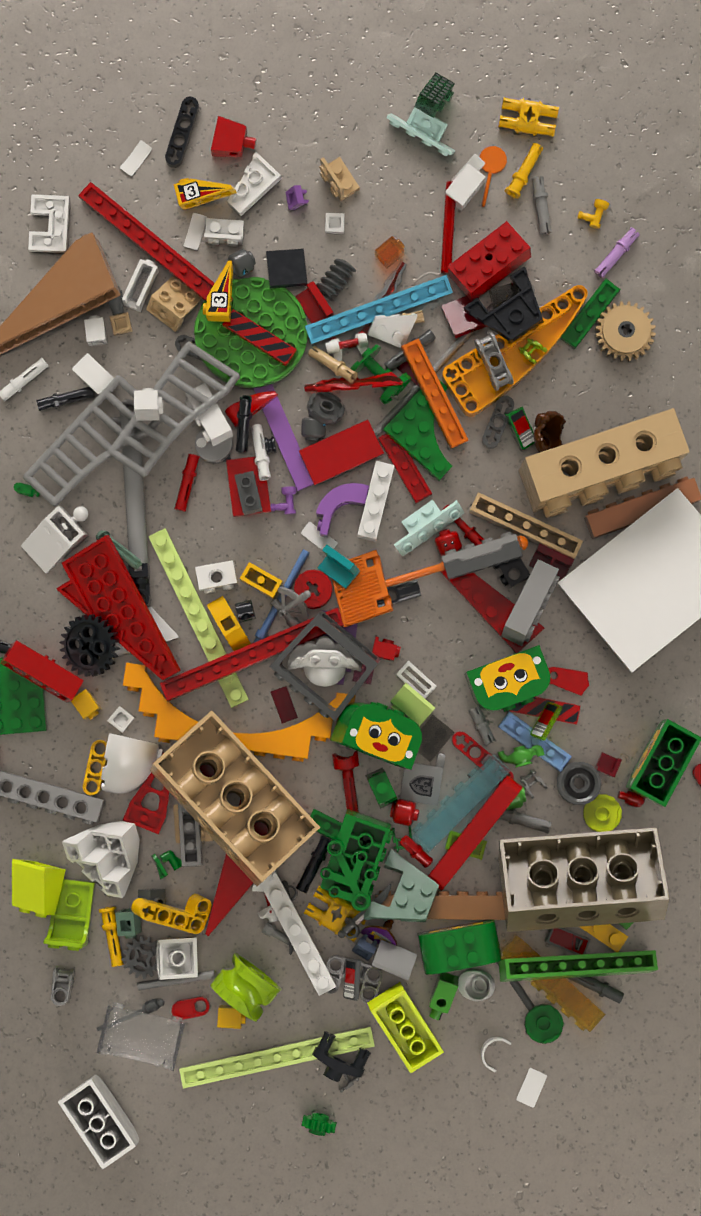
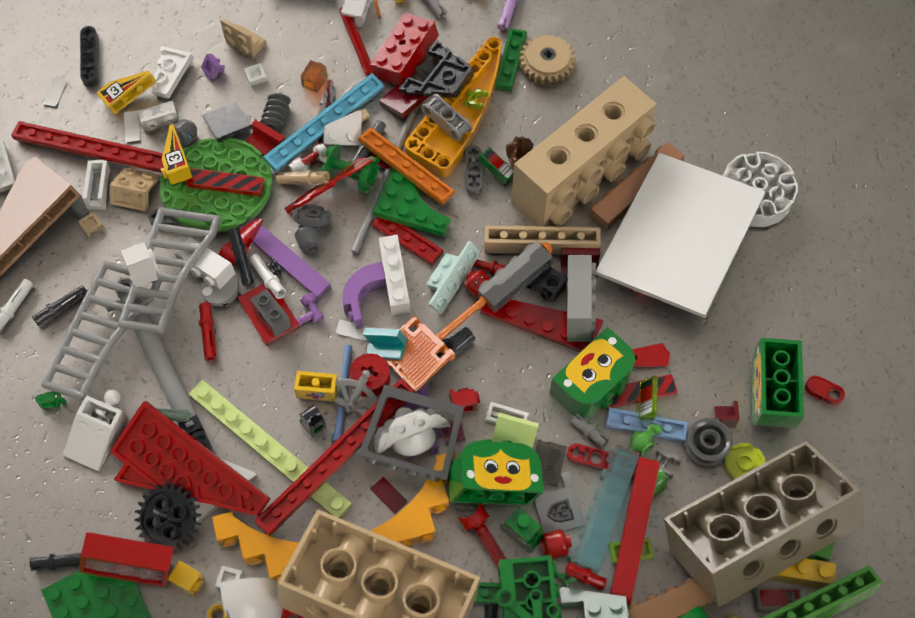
camera: 25 degrees left, 20 degrees down
white panel [72,353,114,395] -> none
white brick [84,315,108,346] -> none
white brick [195,560,238,594] -> none
yellow slope [207,596,251,651] -> none
red torso [211,116,257,157] -> none
red tile [299,419,384,486] -> none
light grey pin [499,809,552,834] -> none
red cylinder [618,790,645,808] -> none

